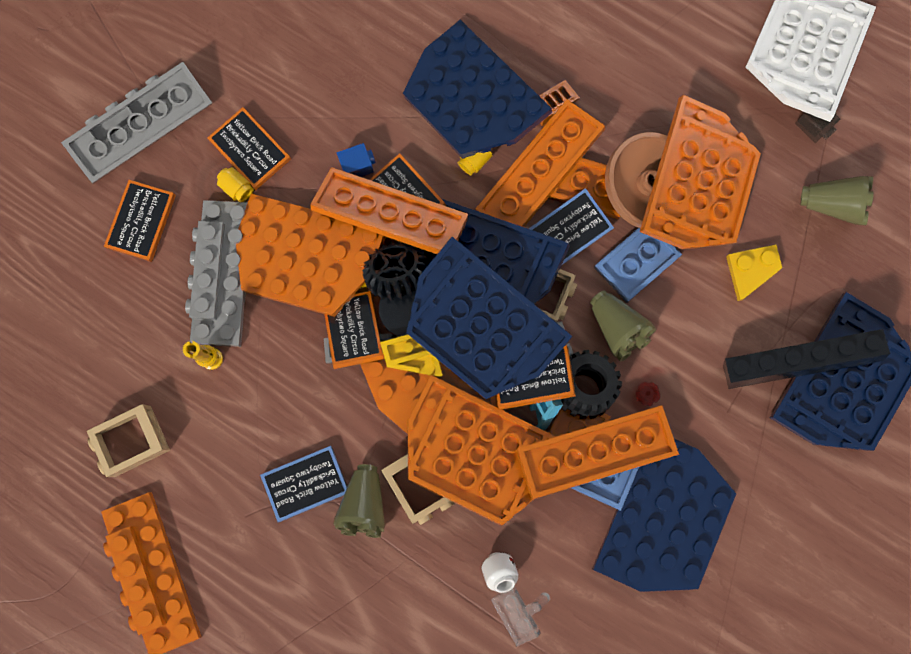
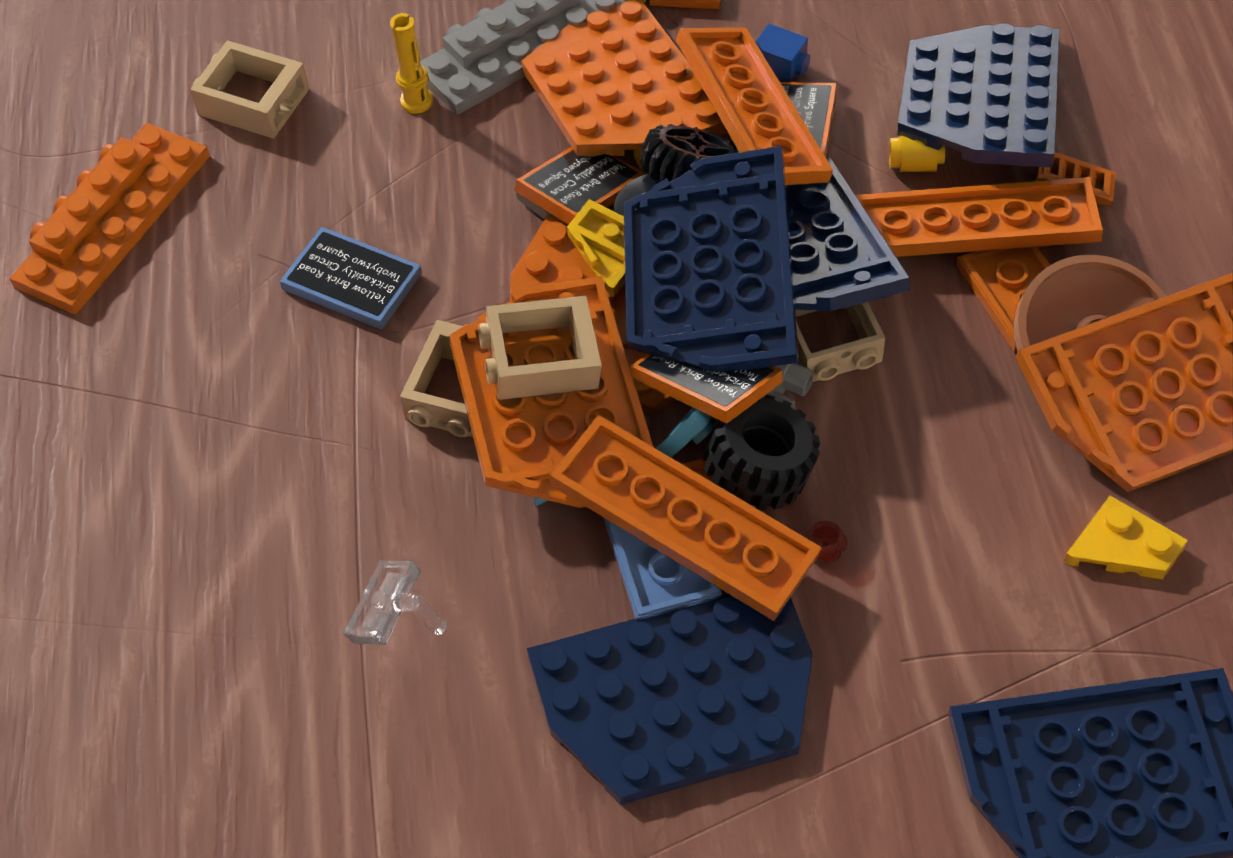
camera: 50 degrees right, 25 degrees down
olive cone [333,464,385,538] -> none
white head [482,552,519,593] -> none
black tile [529,188,614,266] -> none
olive cone [590,290,656,362] -> none
medium blue tile [594,228,682,303] -> none
black brick [723,329,890,389] -> none
none -> tan window [478,296,602,400]

